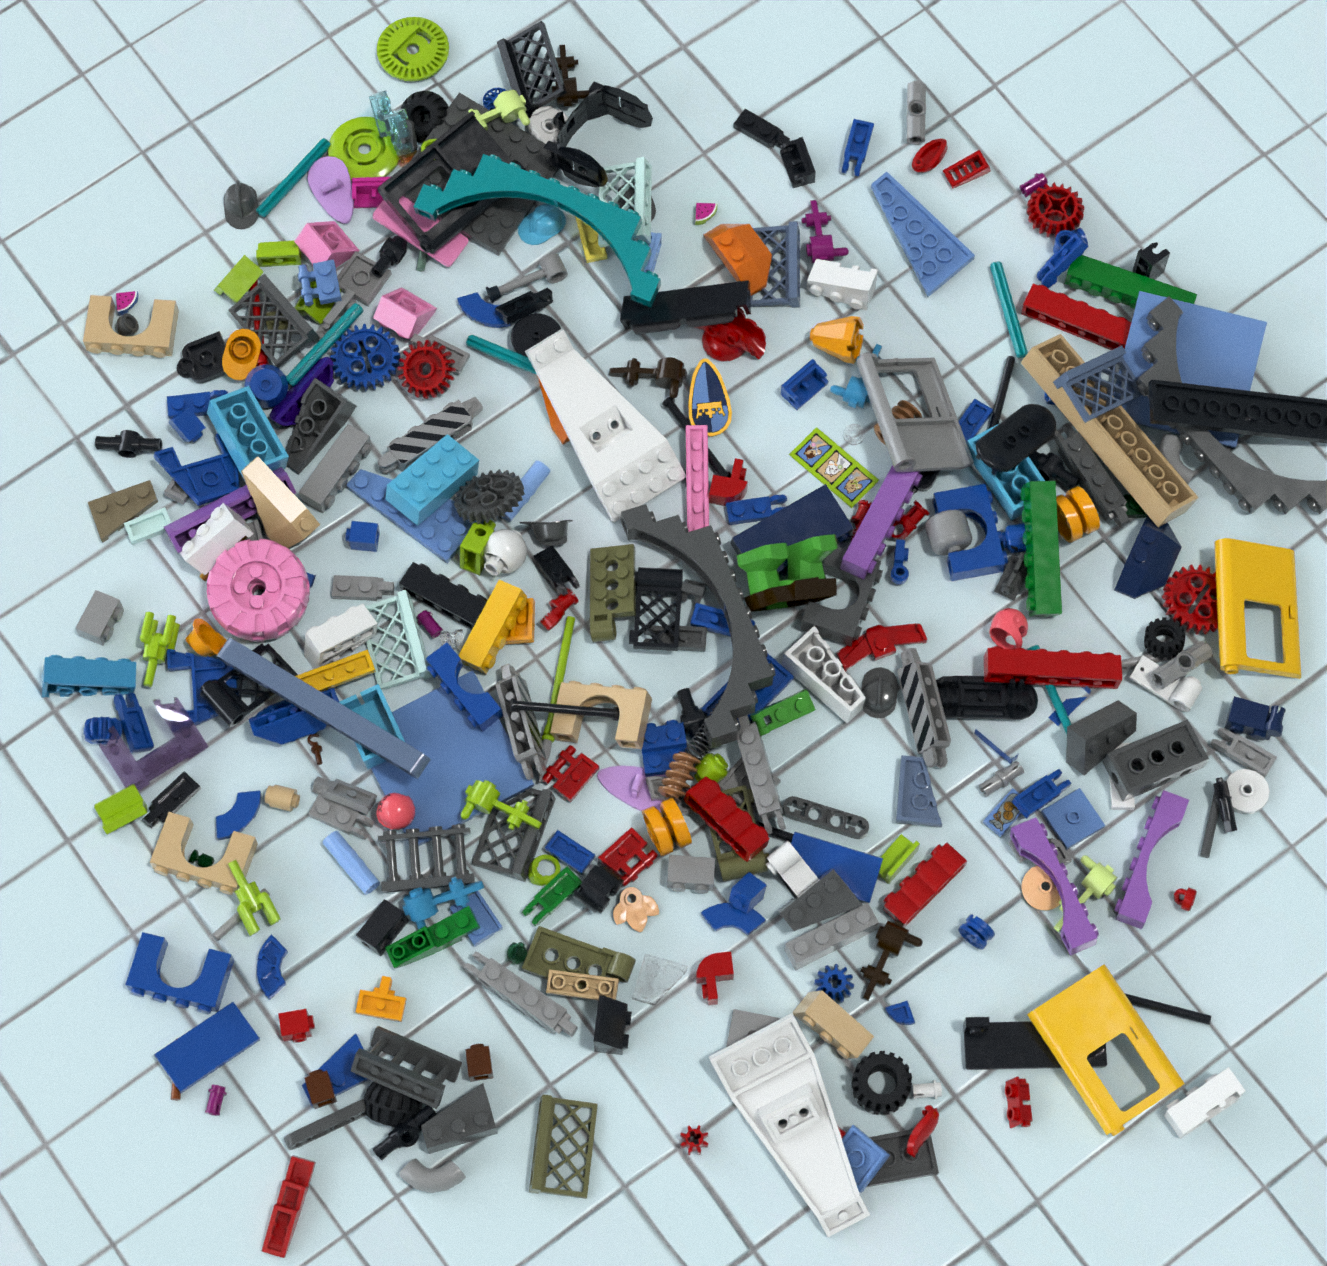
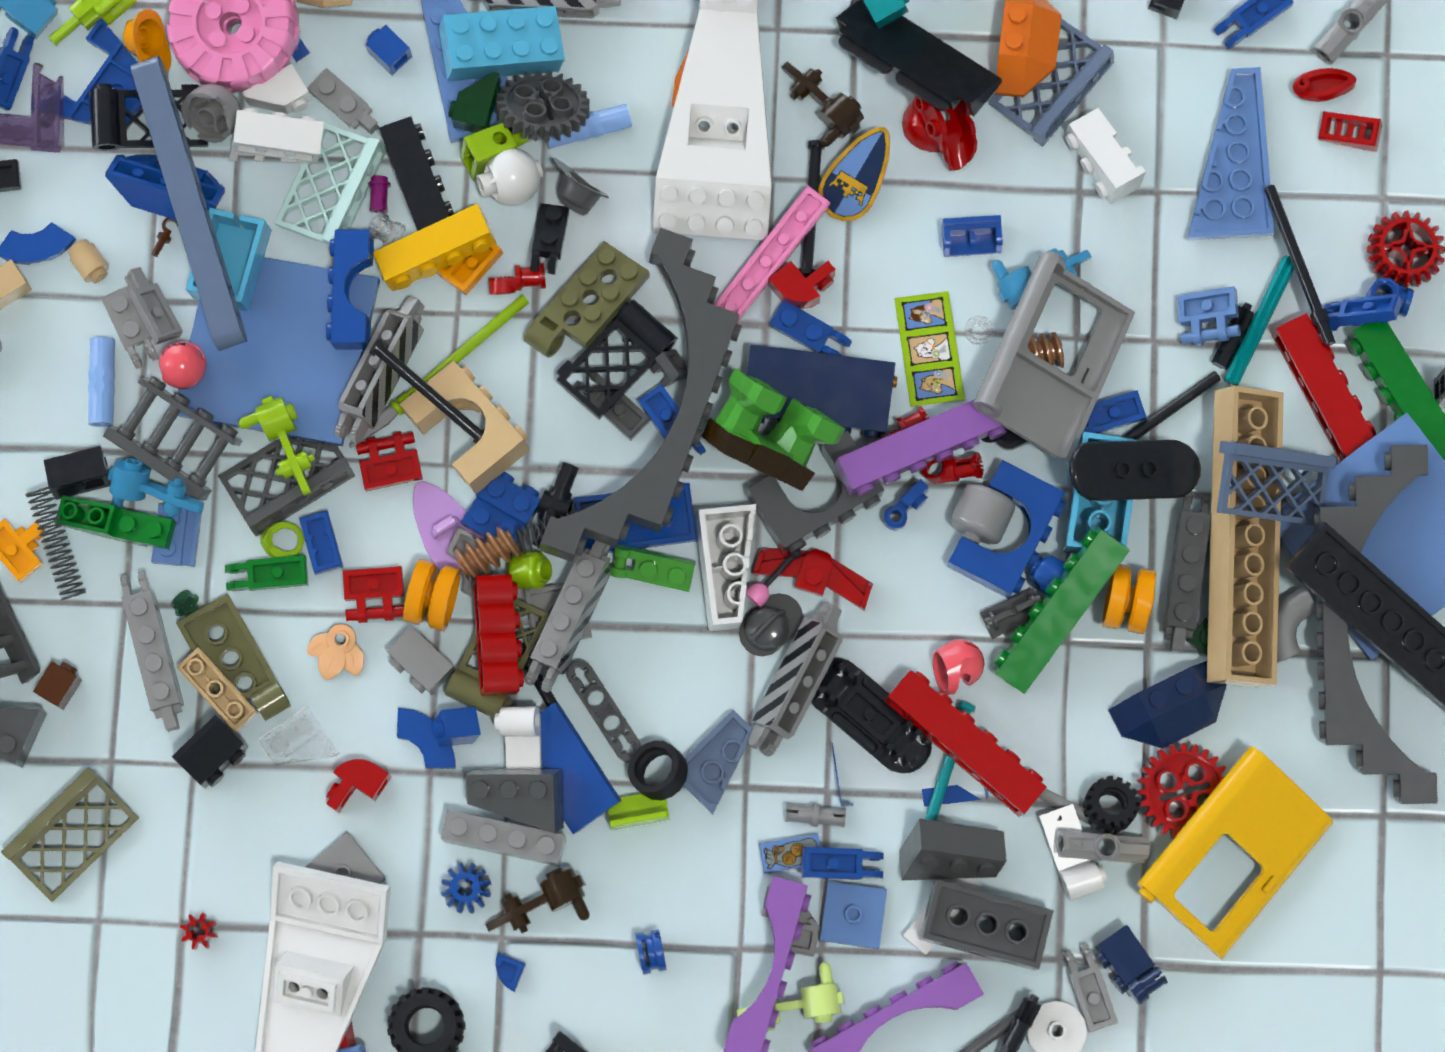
camera: 40 degrees right, 10 degrees up
yellow fence [295,649,376,692] -> none
black brick [573,859,624,913] -> none
tan wedge [792,990,874,1059] -> none
magenta piece [801,200,849,263] -> none
light orange cone [810,316,864,364] -> none
red brick [883,842,967,928] -> none
magenta pin [1019,173,1048,197] -> none
light nougat dish [1021,866,1061,911] -> none
black pin [1029,451,1080,489] -> none
none -> dark grey piece [25,486,86,600]
none -> light grey cylinder [181,84,240,143]
none -> white slope [242,63,312,115]
none -> dark green slope [448,72,502,133]
none -> black tyre [628,740,688,800]
none -> hinge [746,549,802,608]
none -> medium blue plate [1178,286,1241,346]
none -> black piece [1212,302,1254,370]
none -> black bar [1264,185,1336,347]

